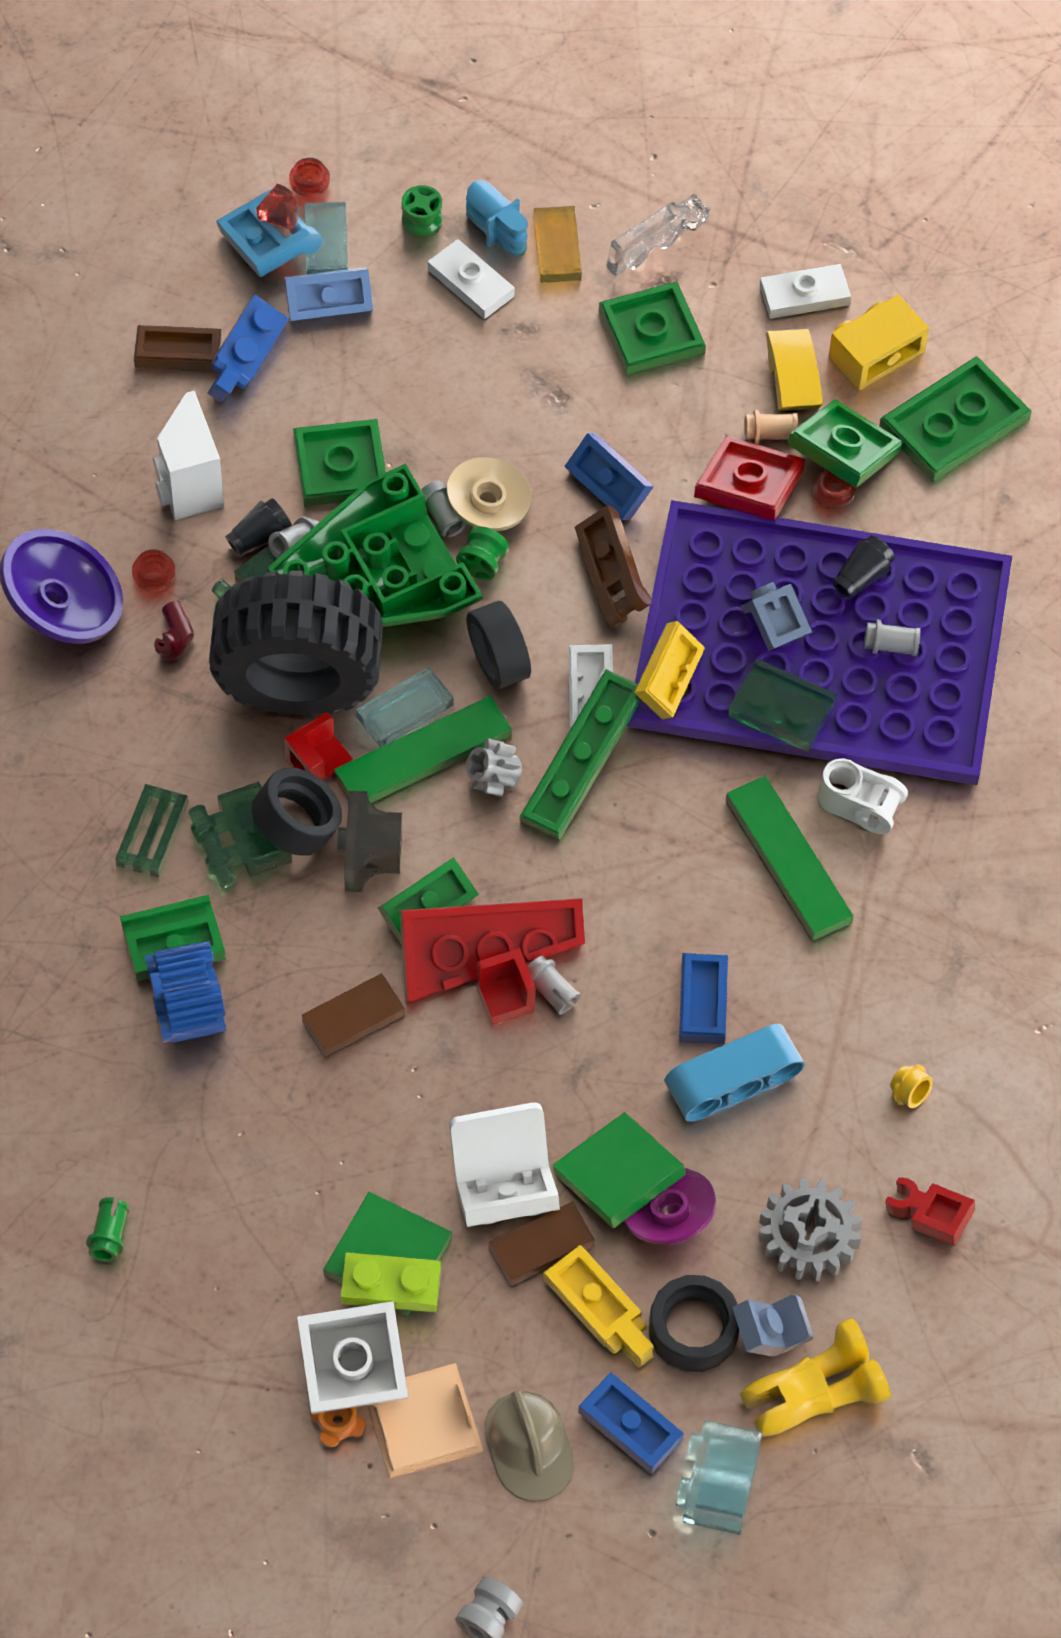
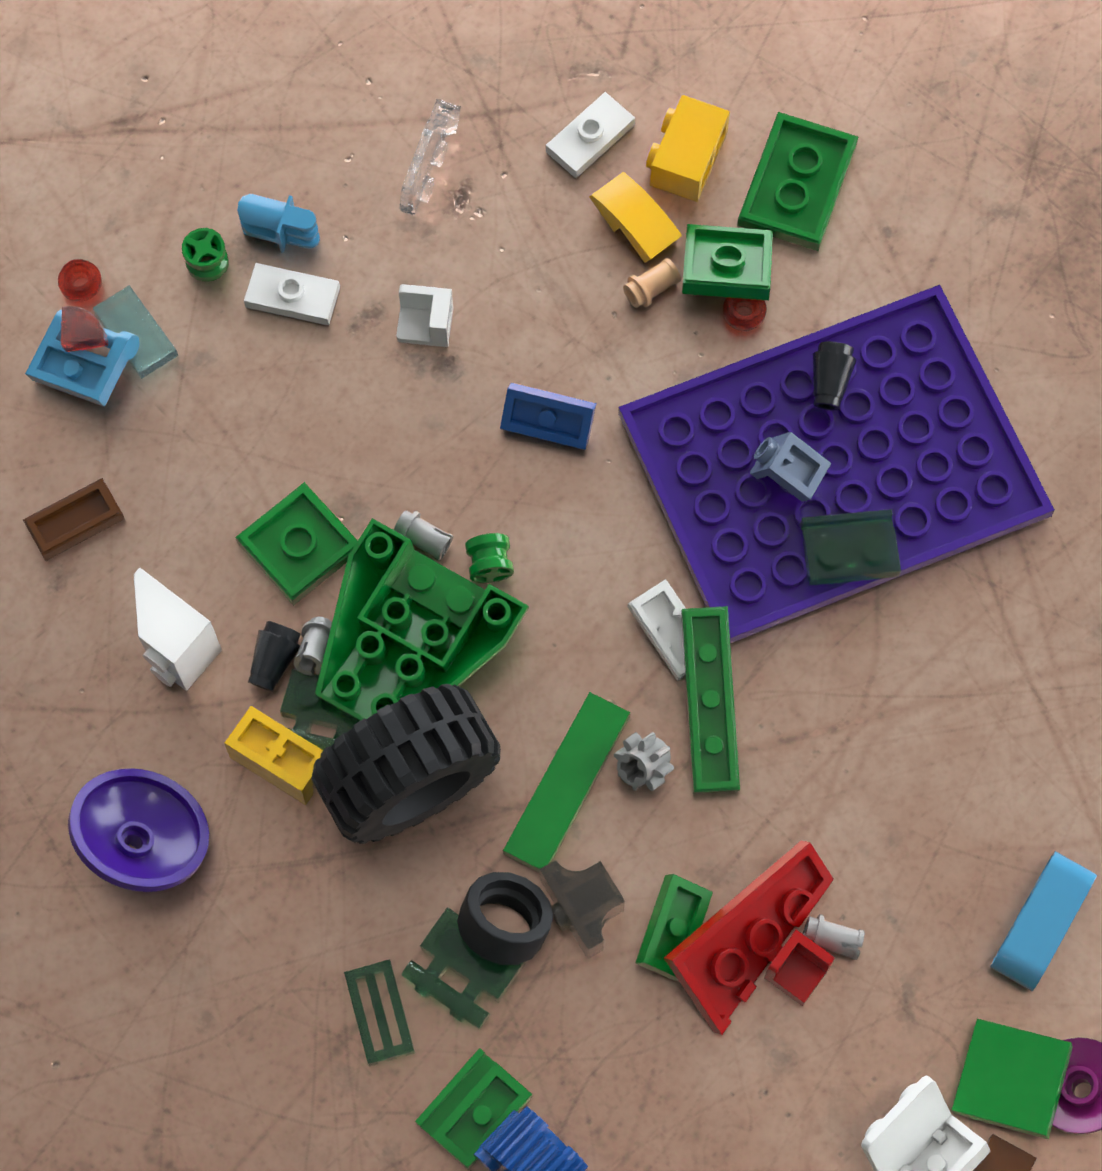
camera: 30 degrees left, 10 degrees up
clear red plate [132,549,176,591] -> none
dark red arm [154,601,195,660] -> none
blue hinge [207,295,289,402] -> none
medium blue plate [284,267,373,321] -> none
red panel [284,712,353,783] -> none
reddish brown tile [302,973,405,1057] -> none
clear light blue tile [356,667,454,747] -> none
tan dish [446,457,532,531] -> none
black tyre [466,601,532,689] -> none
clear yellow tile [533,206,582,283] -> none
reddish brown plate [574,505,652,628] -> none
green tile [599,281,706,375] -> none
yellow plate [634,621,705,719] -> none
blue tile [679,953,728,1044] -> none
red plate [694,436,805,521] -> none
green tile [726,775,854,941] -> none
white piece [817,758,908,834] -> none
light grey pin [864,619,920,656] -> none
none -> yellow hinge [224,706,323,805]
none -> white panel [396,284,453,347]

